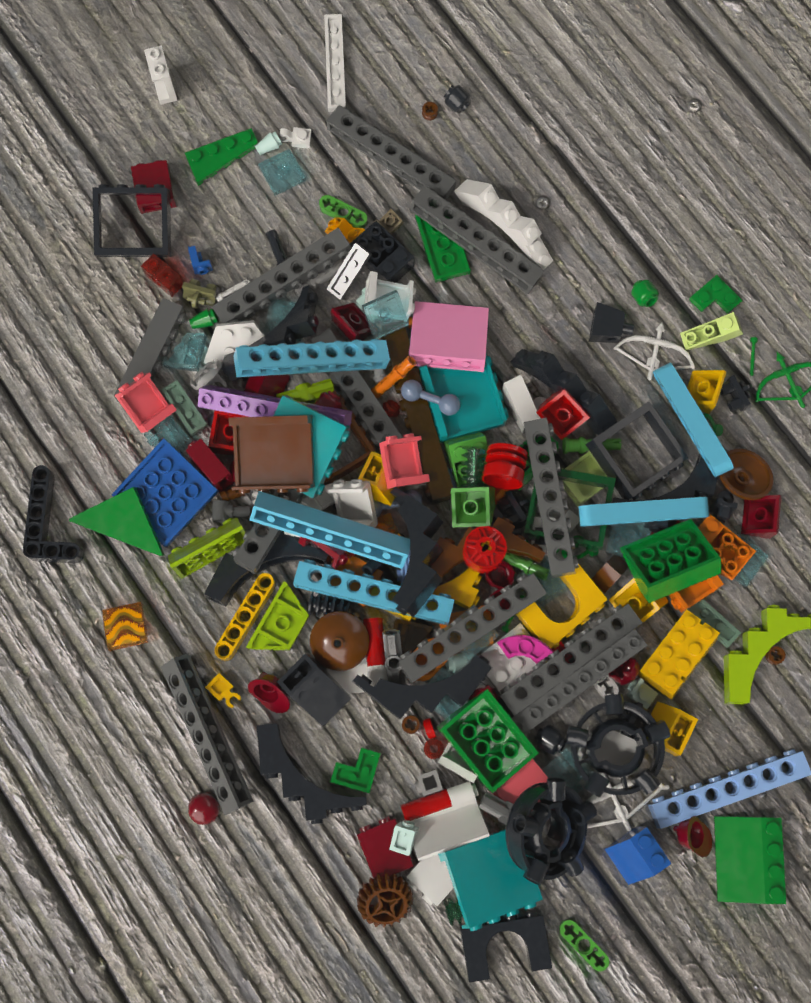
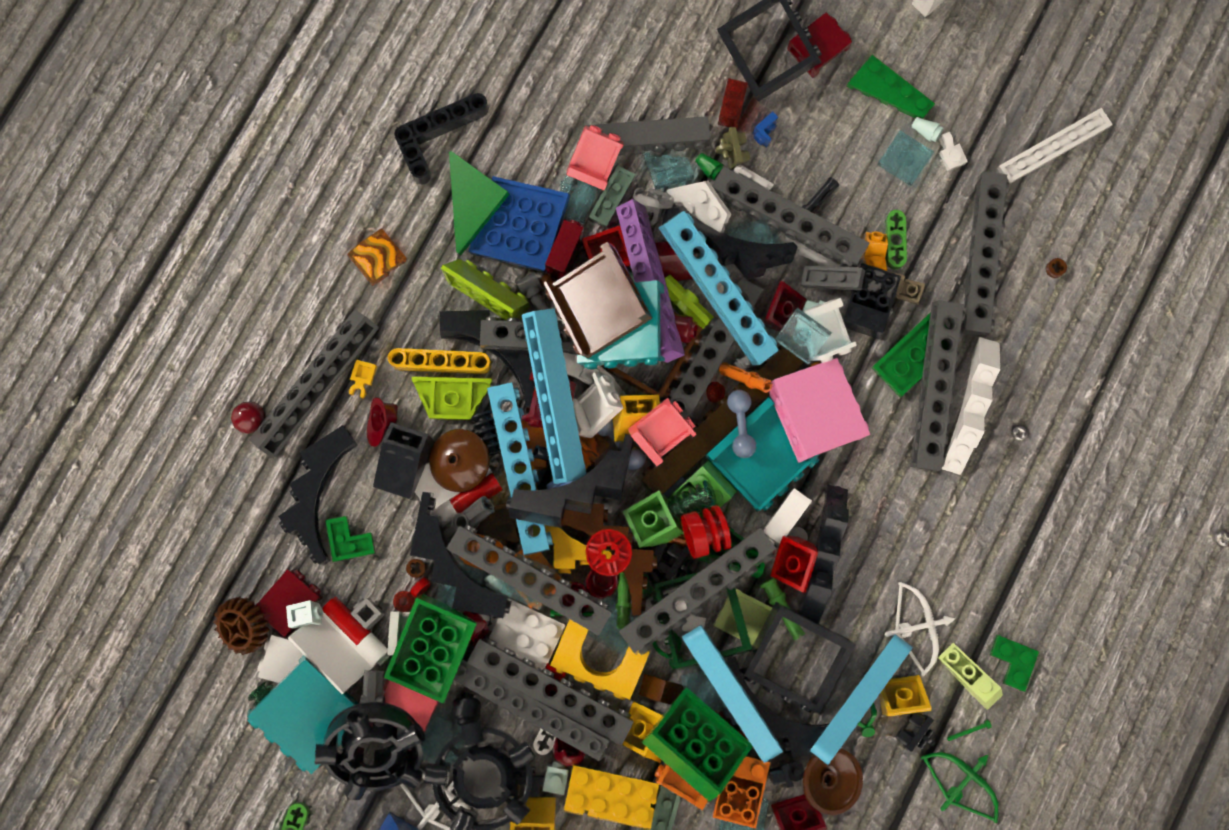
camera: 65 degrees right, 5 degrees up
black head [444,85,470,112] -> none
black arch [459,911,552,983] -> none
dark pink tile [497,635,553,664] -> none
black torso [588,302,634,343] -> none
green head [631,280,659,307] -> none

